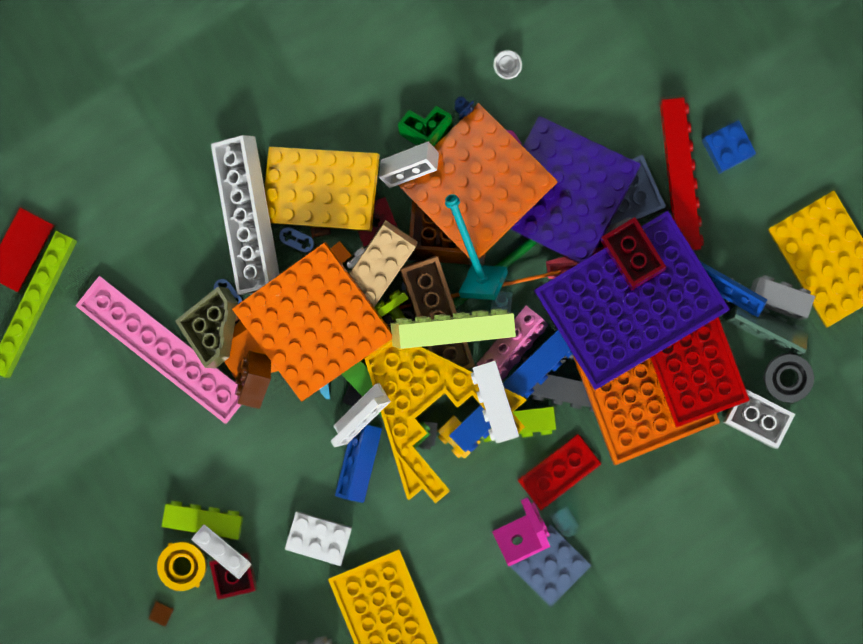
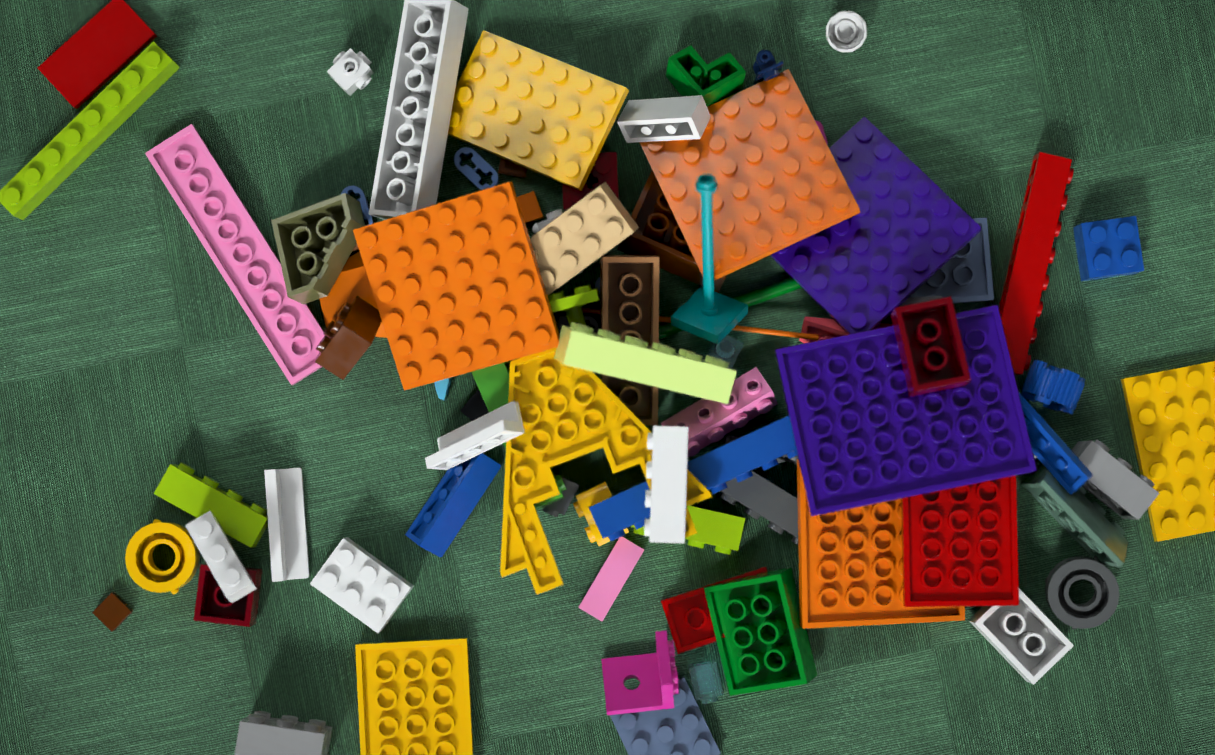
camera: 15 degrees right, 0 degrees up
none -> white panel [264,468,310,582]
none -> white brick [327,48,373,96]
none -> bright pink tile [578,536,644,621]
none -> green slope [704,567,817,696]
none -> blue brick [1021,360,1086,415]

